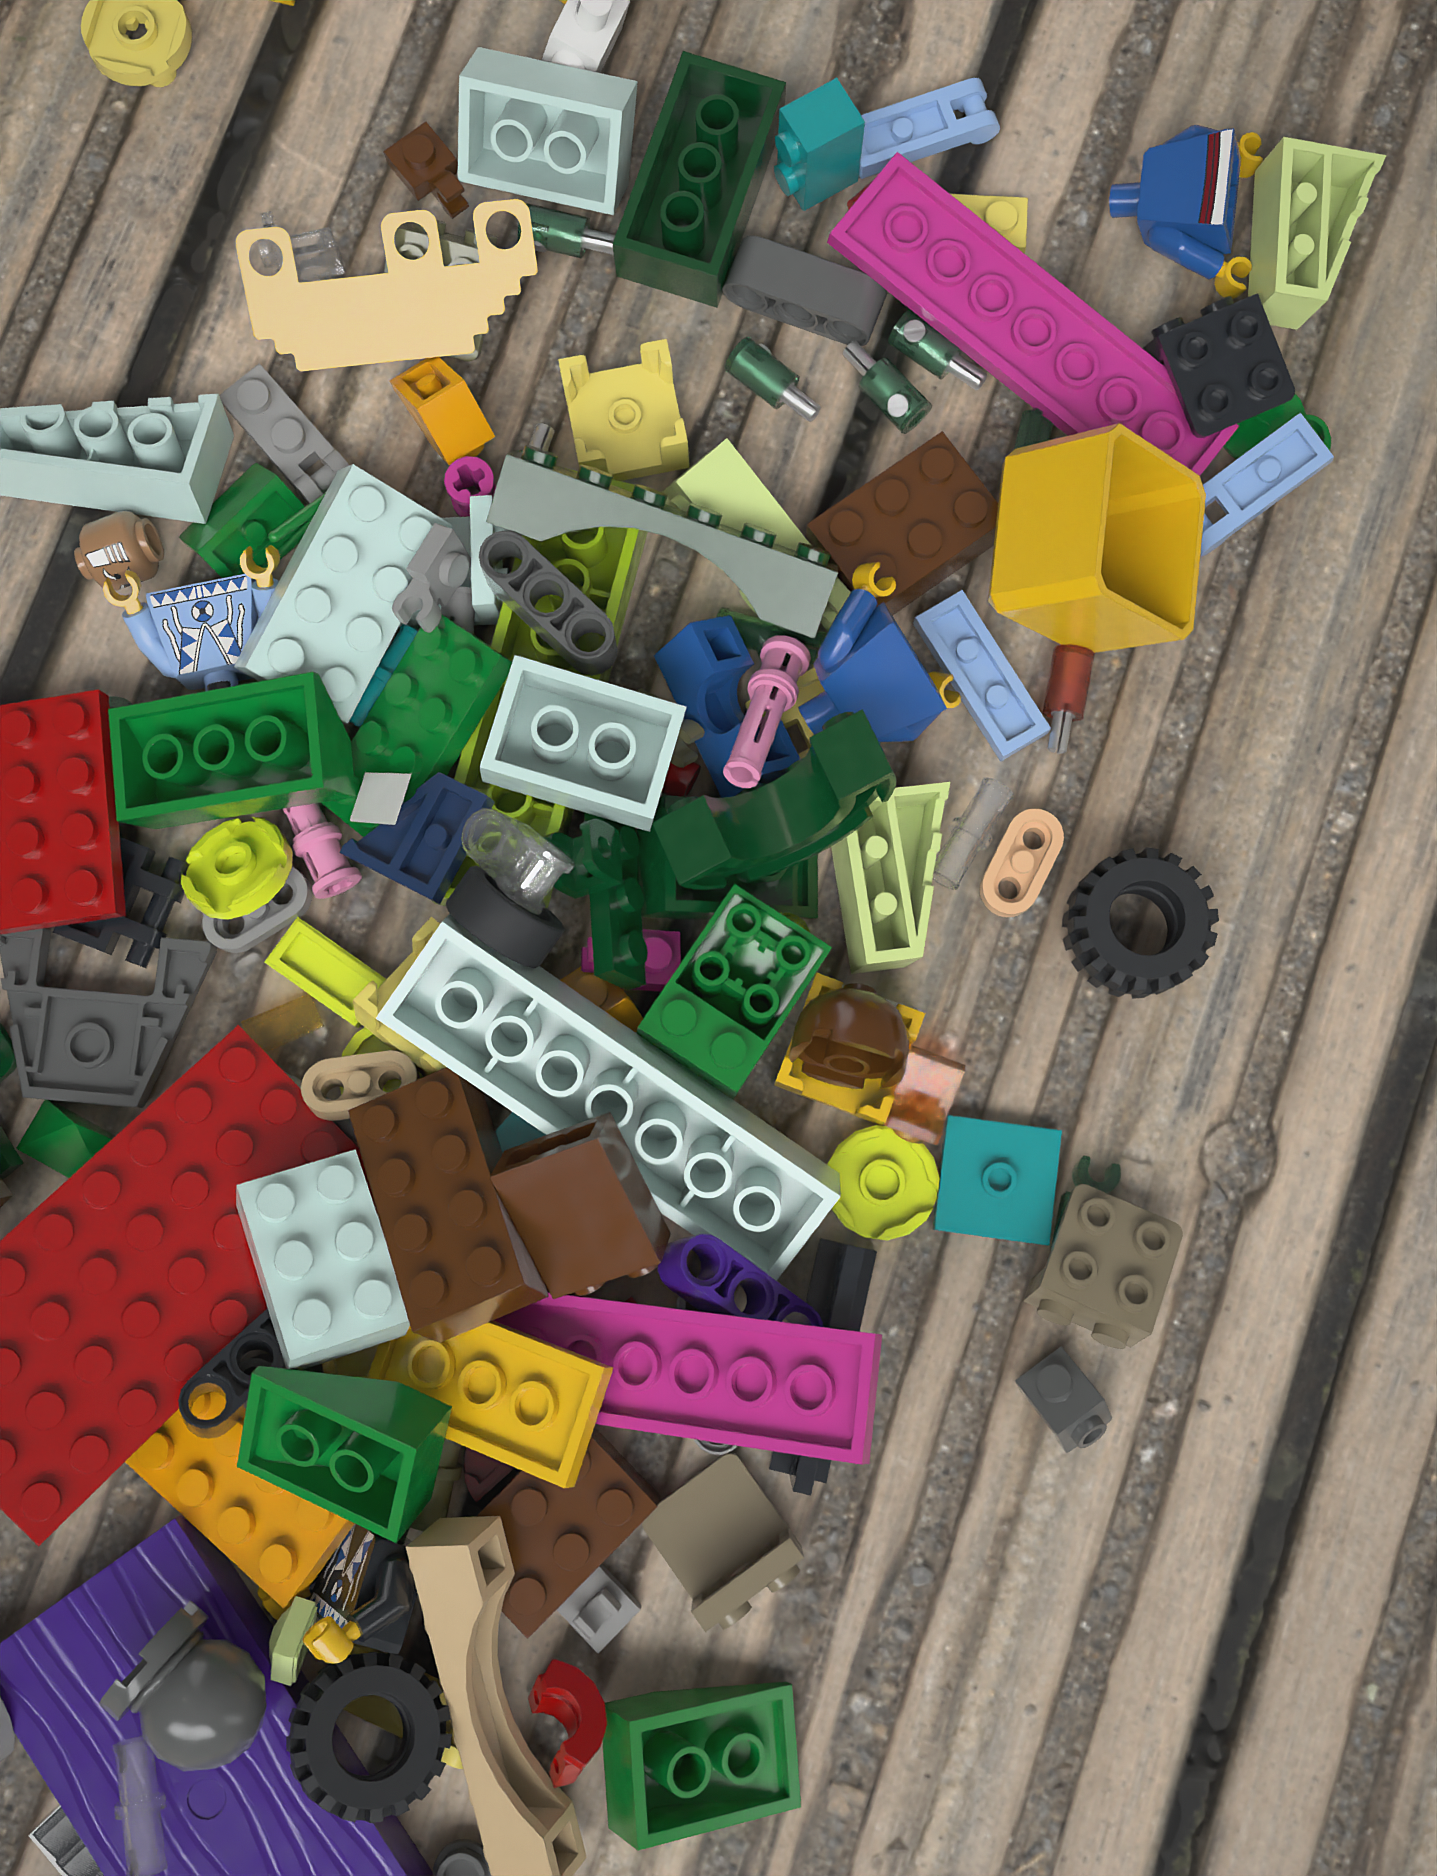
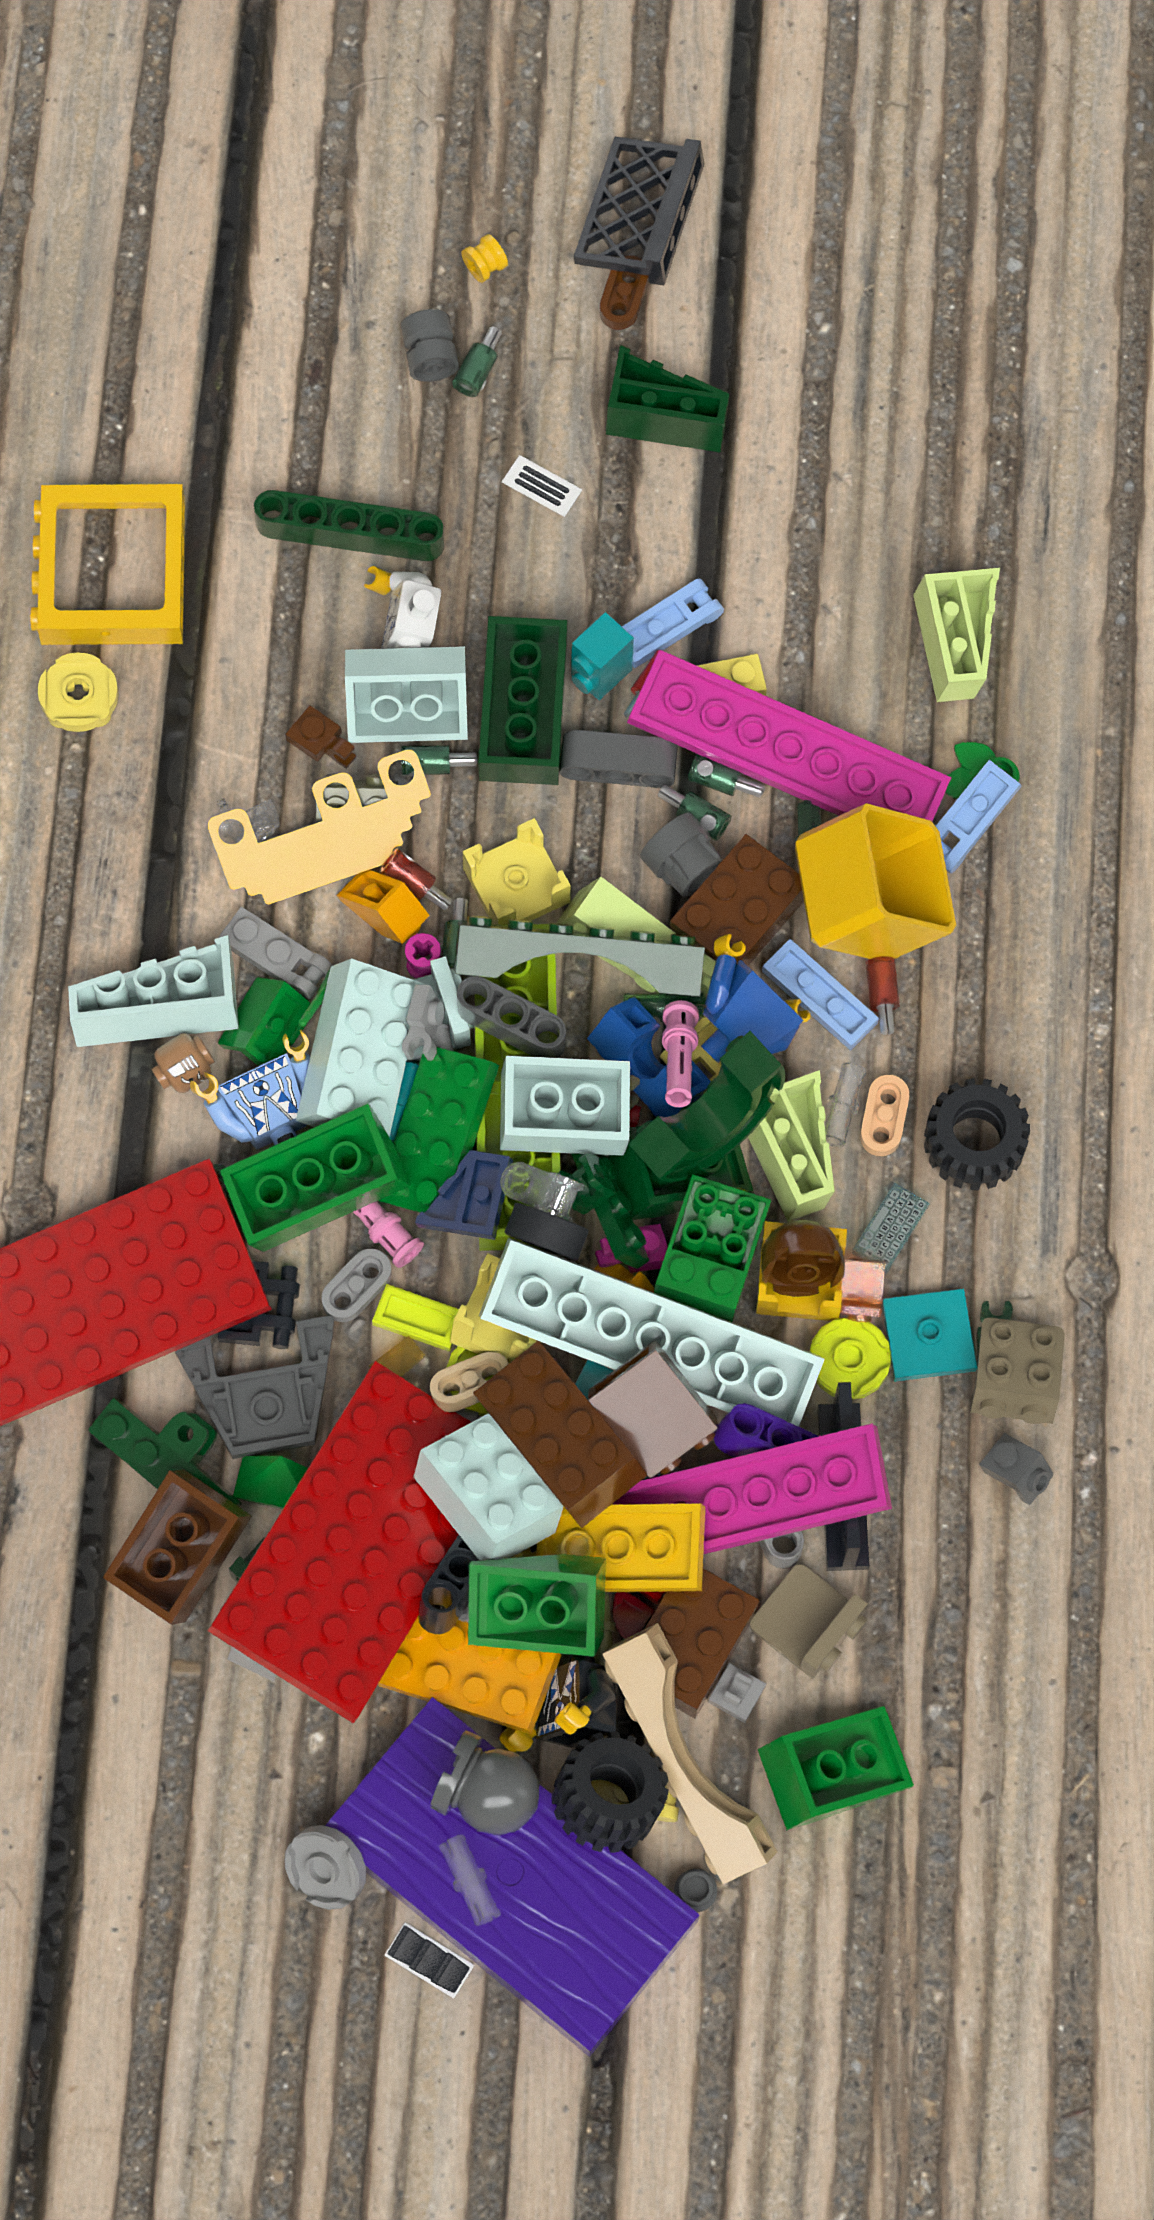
camera: 20 degrees left, 10 degrees down
neon yellow tile [181,817,293,920] -> none
yellowish green tile [269,1596,317,1686] -> none
white sticker [350,772,411,825] -> none
red piece [528,1659,607,1788] -> none
clear green piece [724,336,821,422] -> none
blue torso [1109,125,1263,299] -> none
black bracket [1142,293,1295,438] -> none
none -> clear red piece [380,848,452,910]
none -> dark grey piece [640,812,723,897]
none -> tile [852,1183,930,1274]

